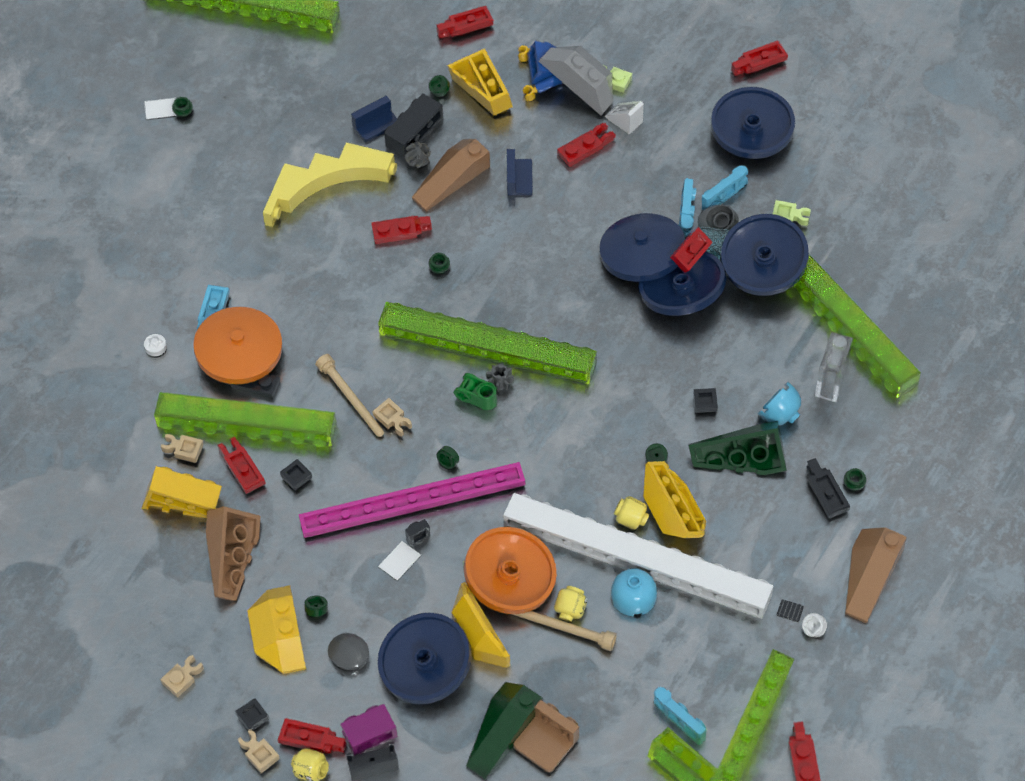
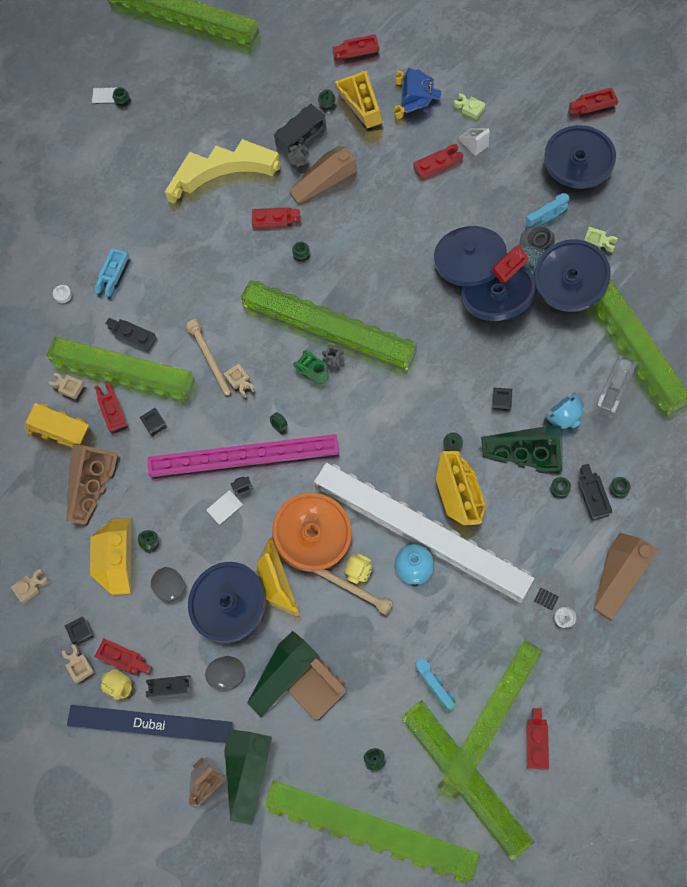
camera: 15 degrees right, 10 degrees up
orange dish [194,307,282,384] -> none
magenta brick [340,704,398,755] -> none
dark blue panel [351,95,398,142] -> none
dark blue panel [507,149,533,196] -> none
light grey wedge [538,45,613,115] -> none
light yellow head [614,496,649,530] -> none
medium azure hinge [679,178,696,238] -> none
none -> dark grey hat [205,656,244,690]
none -> dark green plate [551,477,571,496]

